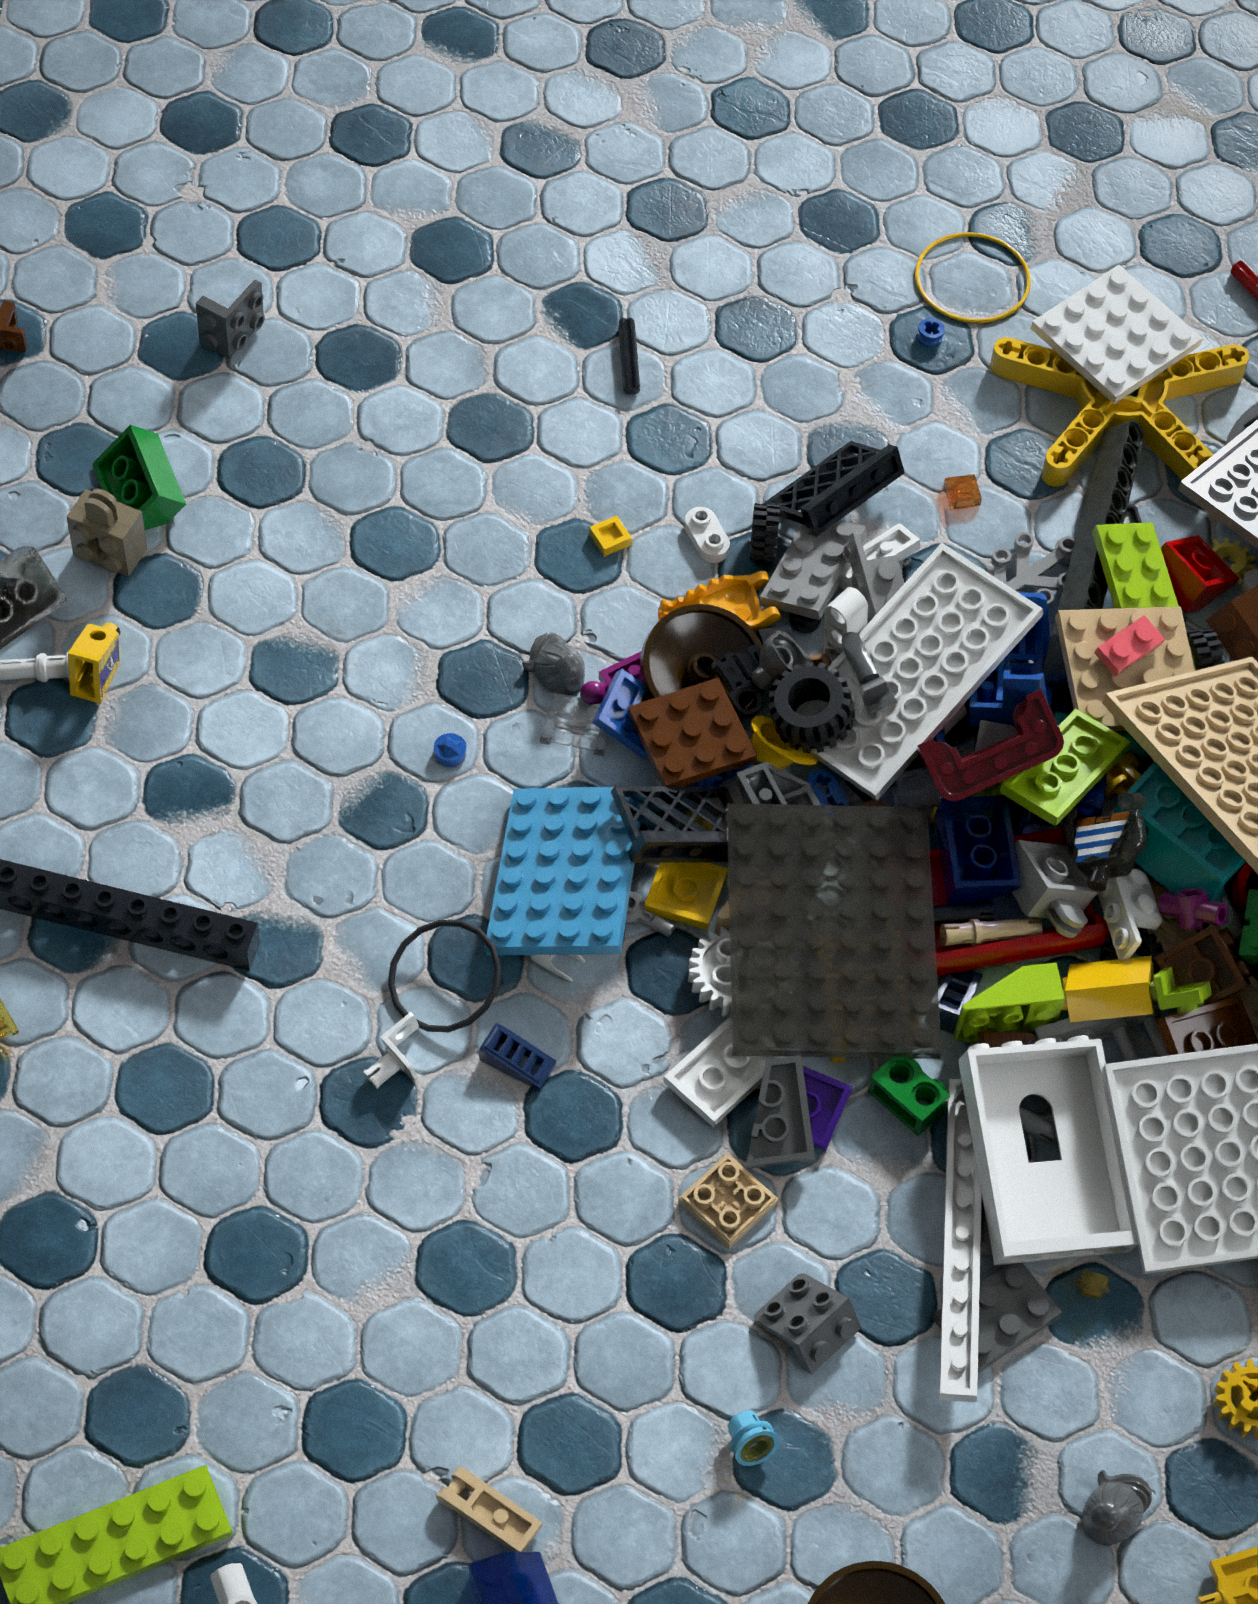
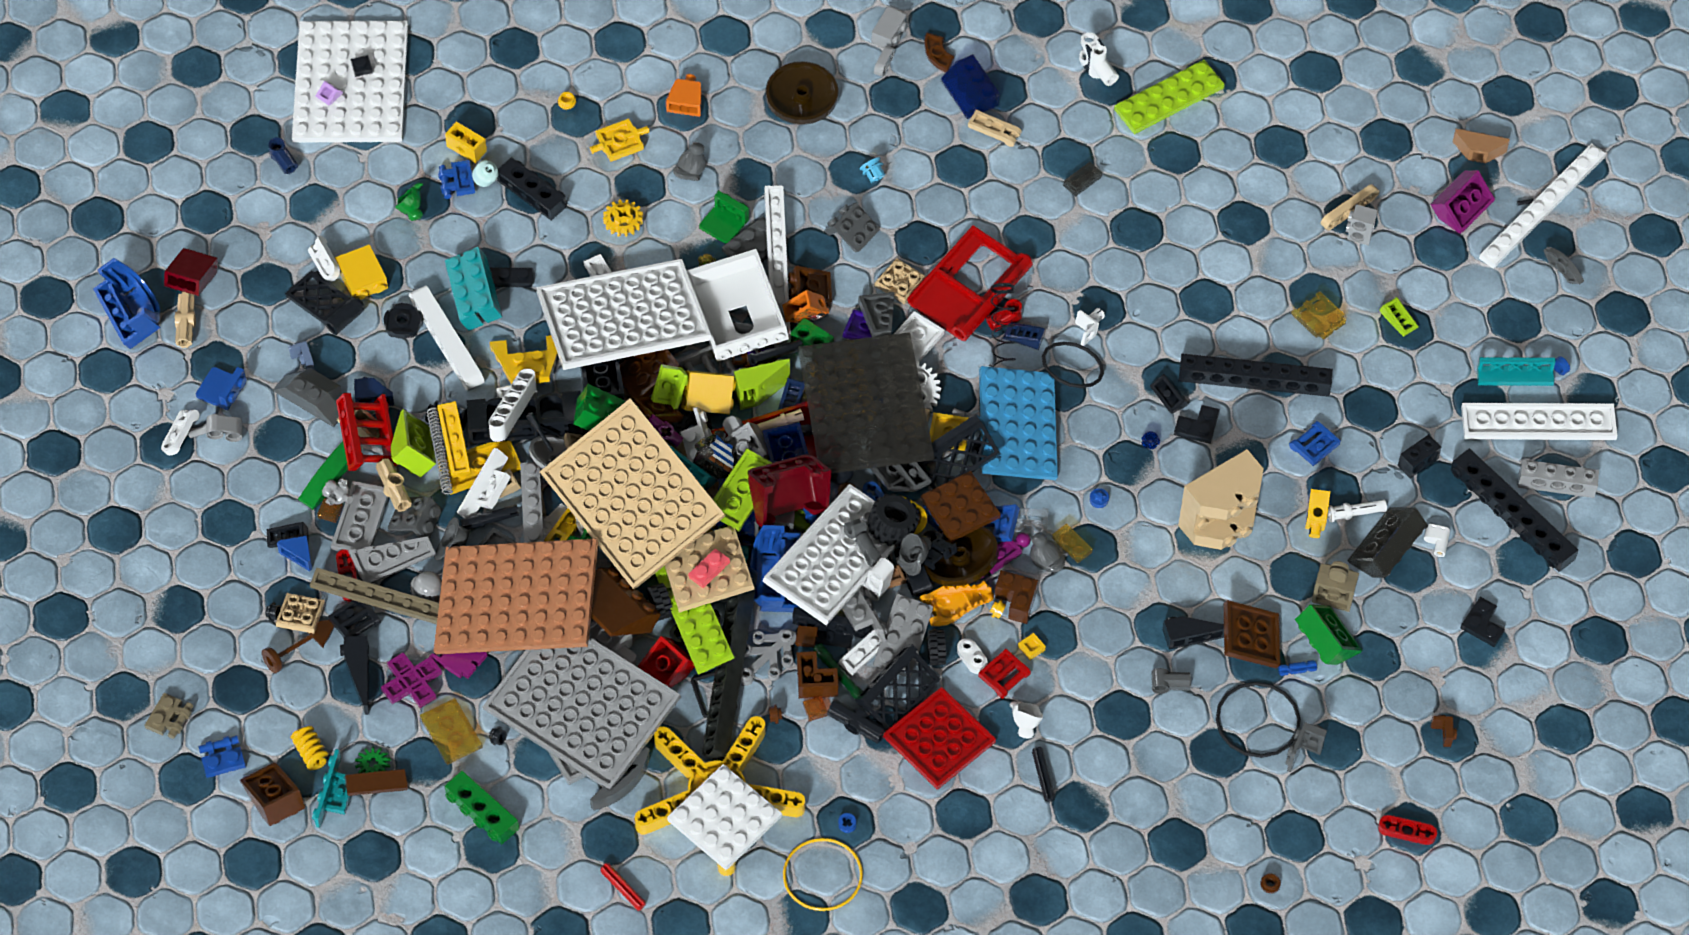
camera: 175 degrees right, 0 degrees up
none -> green bracket [699,190,749,244]
none -> black pin [748,339,803,367]
none -> reddish brown plate [769,704,782,724]
none -> orange torso [782,290,829,323]
none -> reddish brown plate [788,266,832,307]
none -> reddish brown brick [797,652,838,698]
none -> dark green piece [813,643,863,707]
none -> black piece [827,699,887,744]
none -> red plate [883,687,996,790]
none -> red piece [907,225,1033,341]
none -> red plate [978,649,1031,699]
none -> red piece [986,299,1022,332]
none -> yellow plate [990,600,1006,618]
none -> black piece [991,283,1016,367]
none -> reddish brown brick [995,570,1038,624]
none -> white hair [1009,701,1043,739]
none -> clear yellow plate [1052,523,1093,563]
none -> clear smoke plate [1063,162,1103,197]
none -> clear blue plate [1141,431,1160,449]
none -> black slope [1150,374,1189,414]
none -> dark grey piece [1151,668,1191,694]
none -> black slope [1162,616,1224,650]
none -> black plate [1174,405,1220,444]
none -> tan piece [1178,449,1264,550]
none -> black piece [1216,682,1301,758]
none -> reddish brown plate [1224,600,1280,668]
none -> reddish brown plate [1260,874,1281,894]
none -> blue axle [1278,660,1317,676]
none -> blue plate [1289,421,1341,466]
none -> red beam [1378,815,1437,845]

